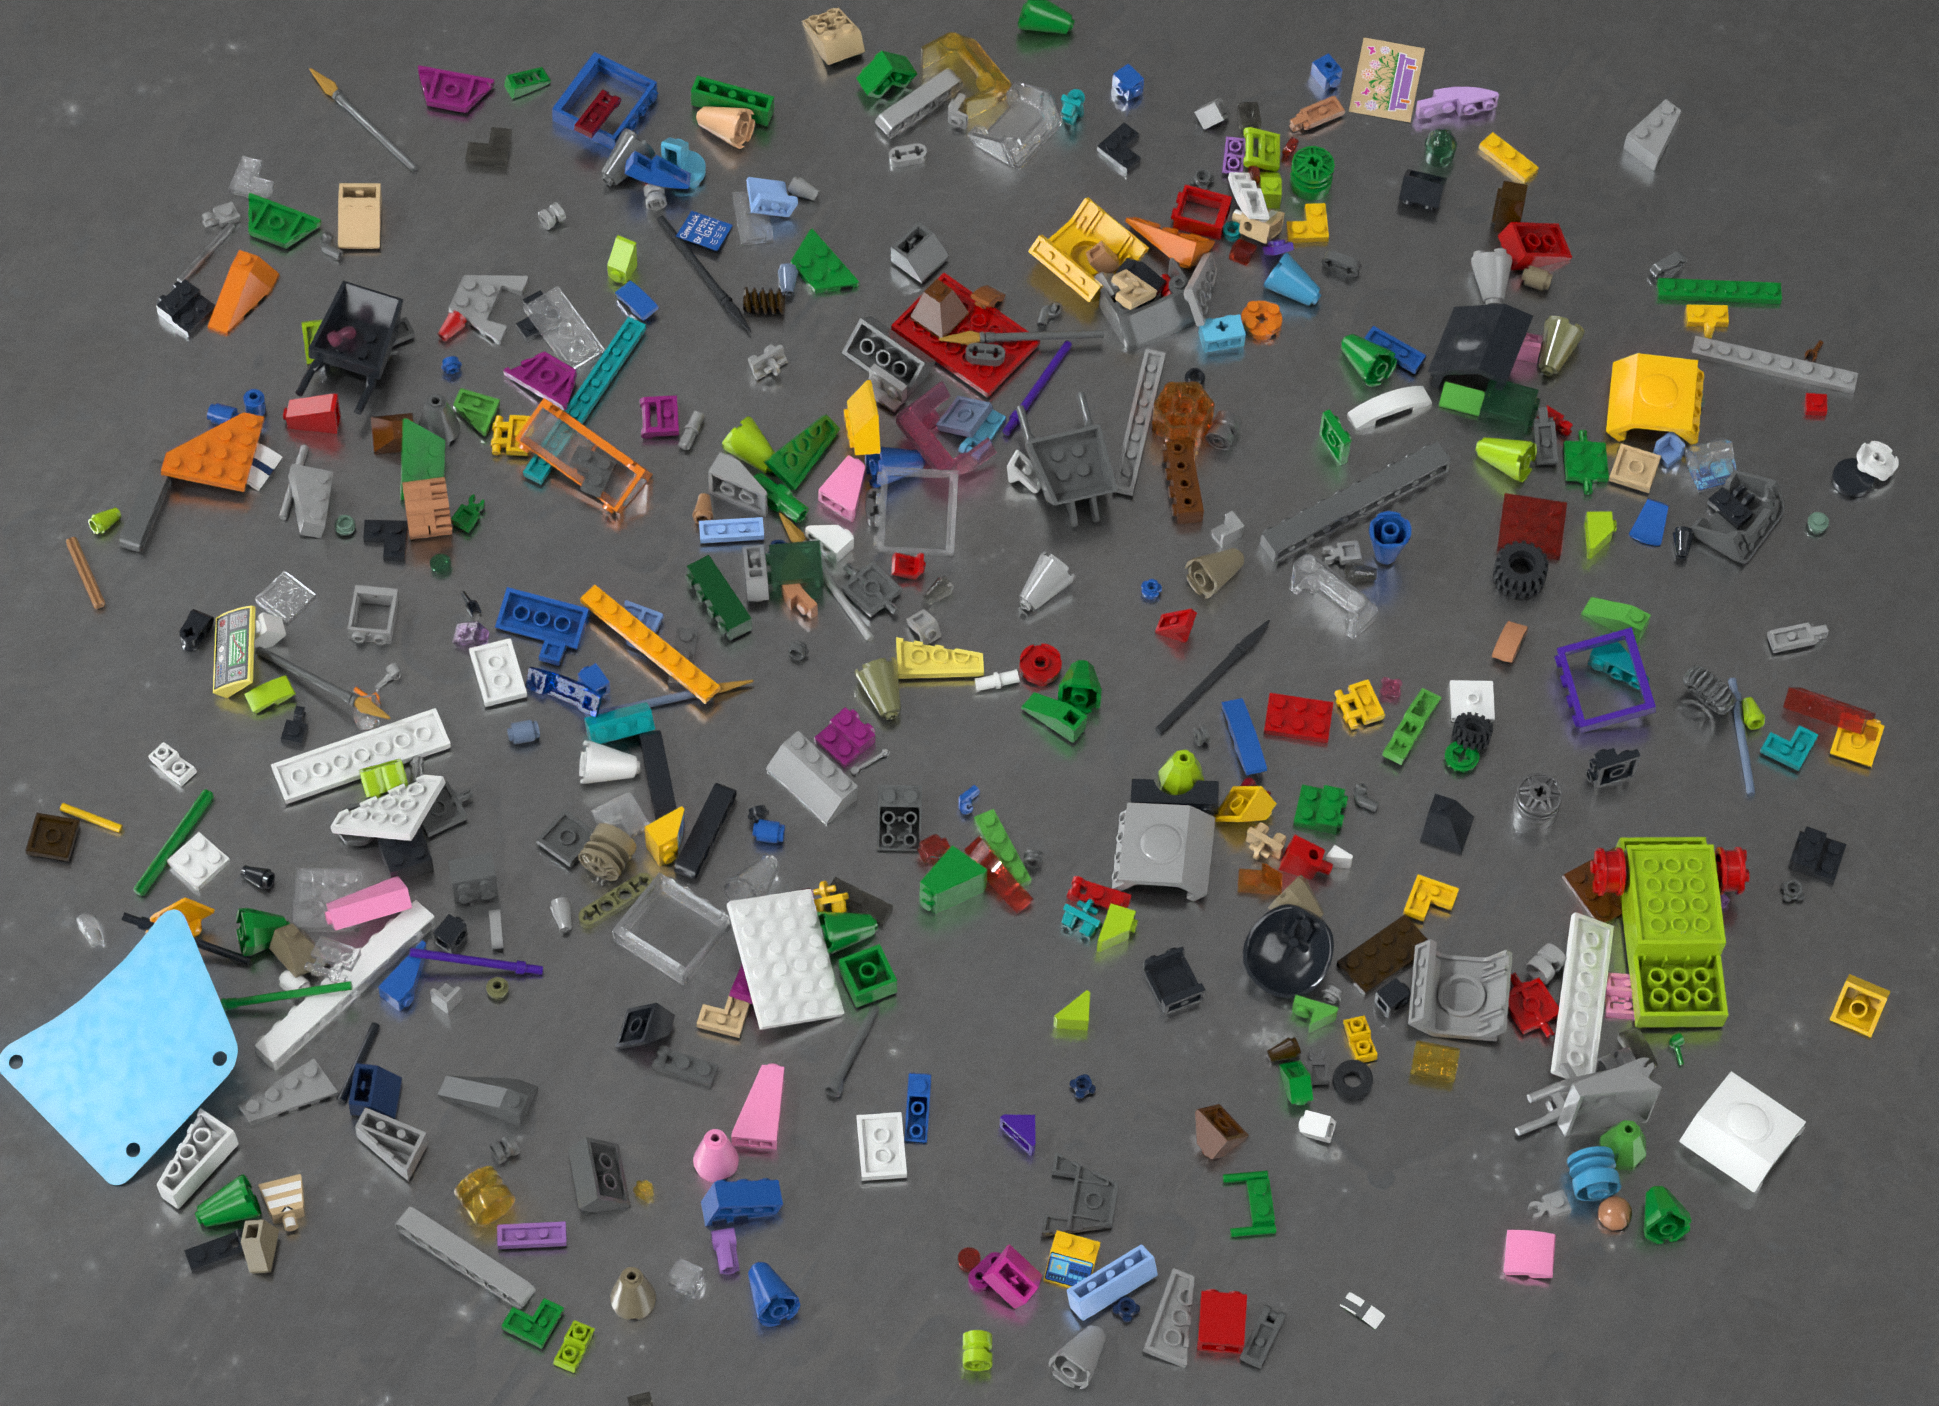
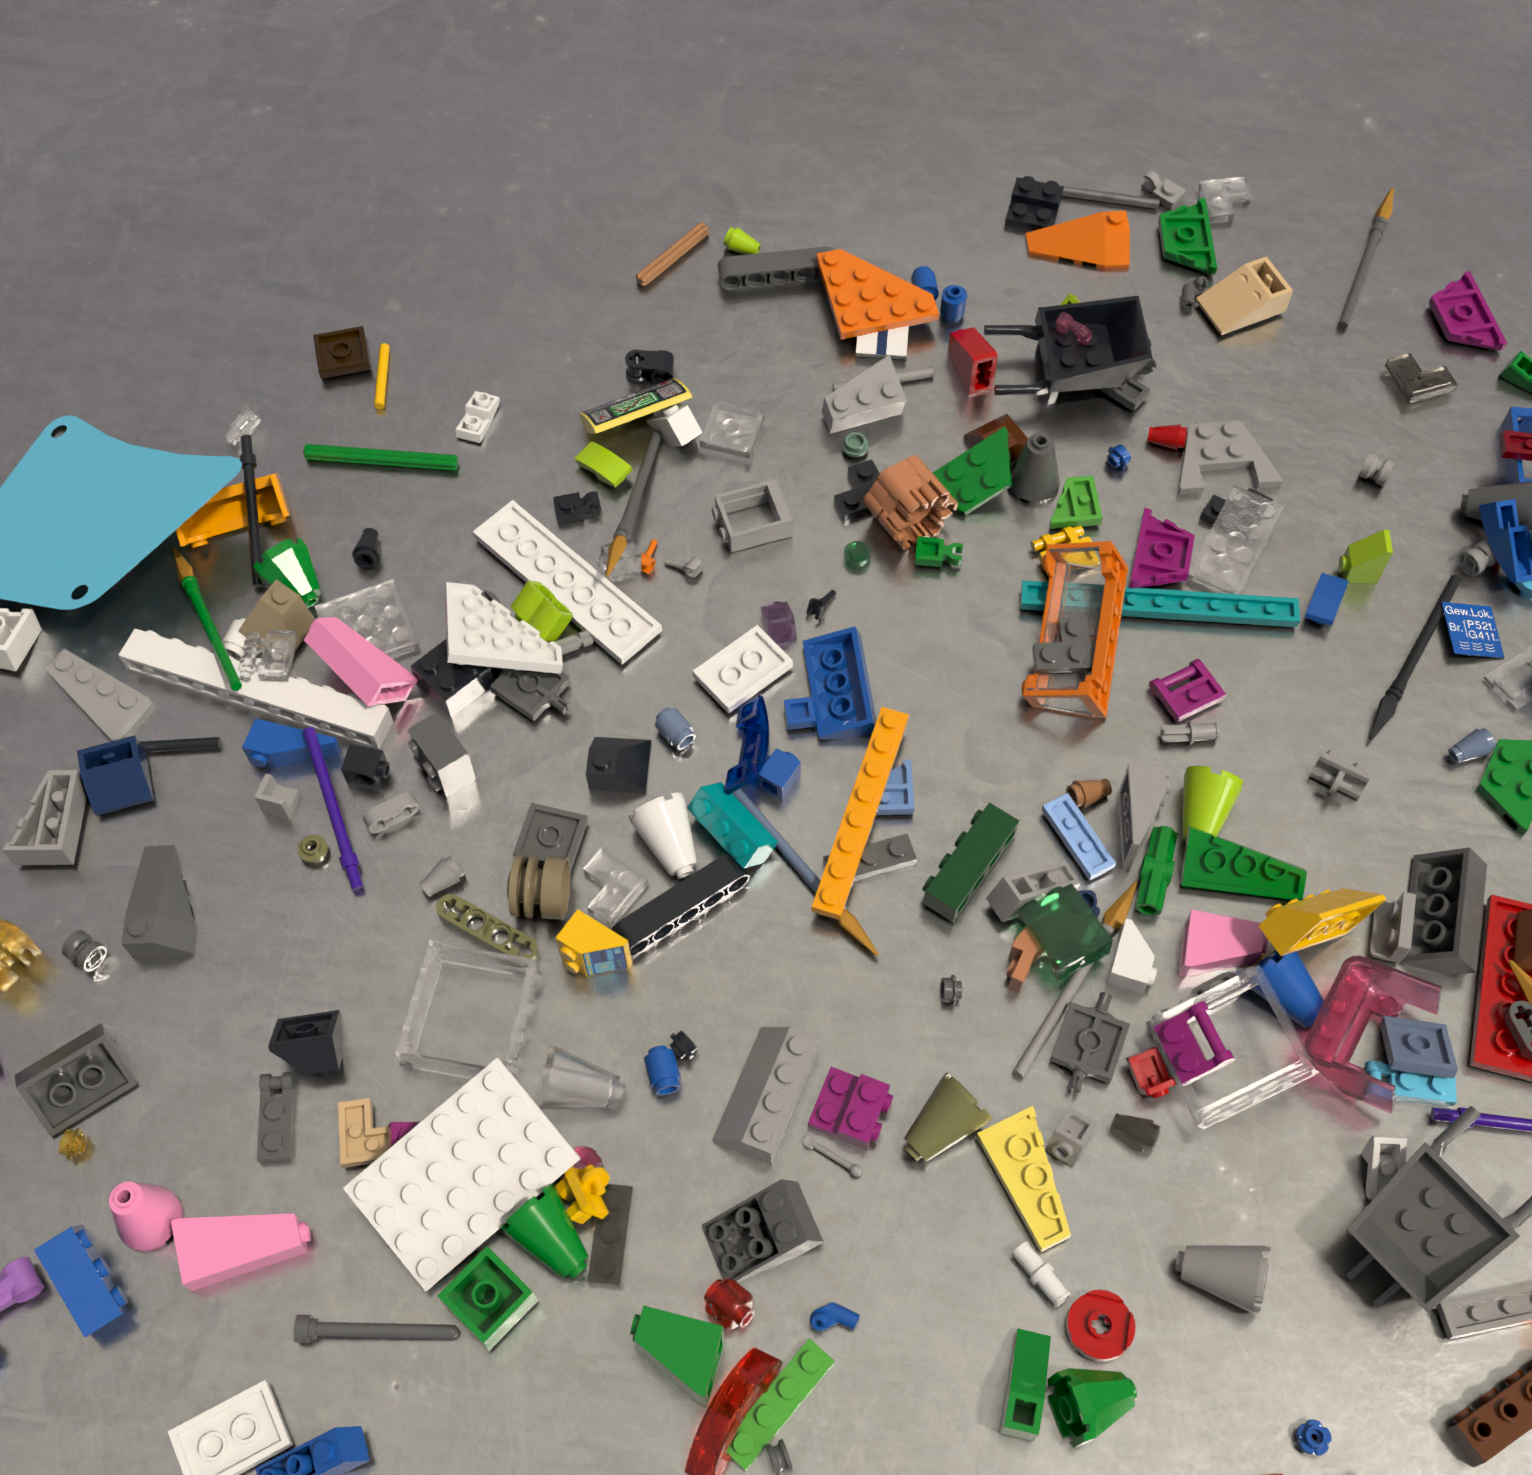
camera: 70 degrees right, 0 degrees up
white plate [167,832,230,891] -> none
black beam [674,783,737,880] -> none
dark brown piece [743,287,786,315] -> none
none -> black slope [586,737,652,793]
none -> magenta plate [1153,1001,1235,1086]

